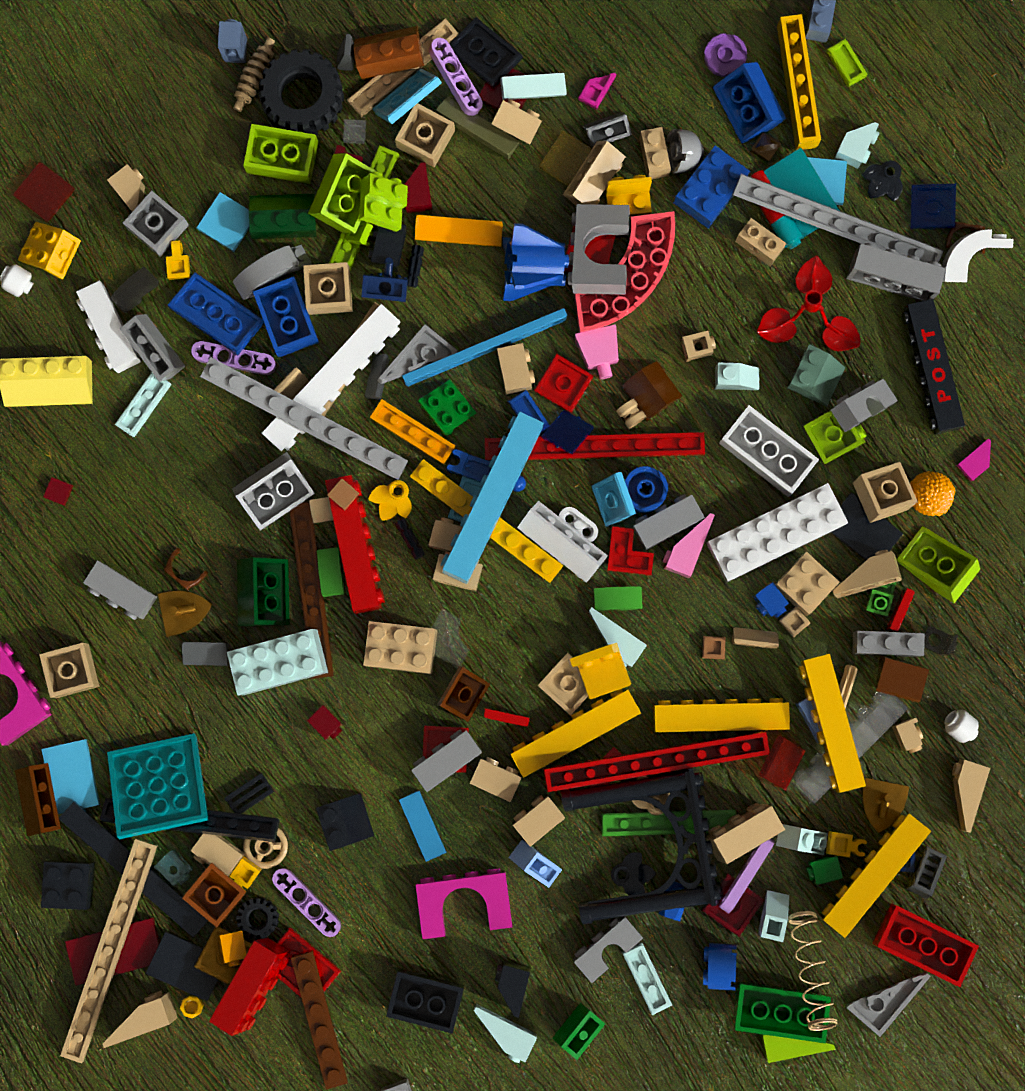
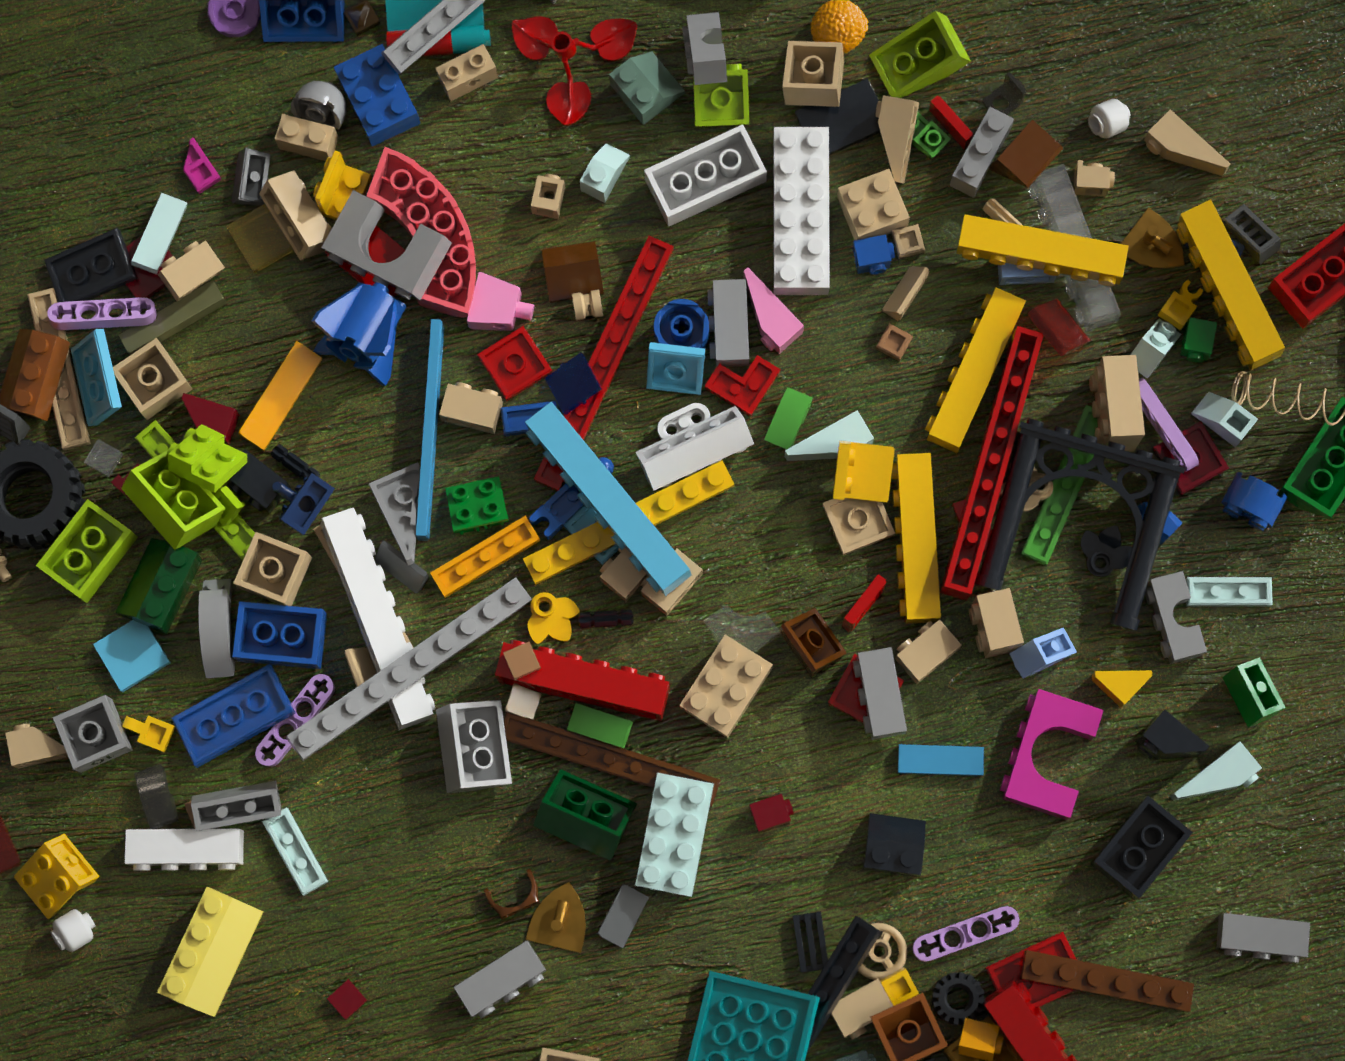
camera: 60 degrees left, 5 degrees down
none -> yellow slope [1092,670,1152,708]

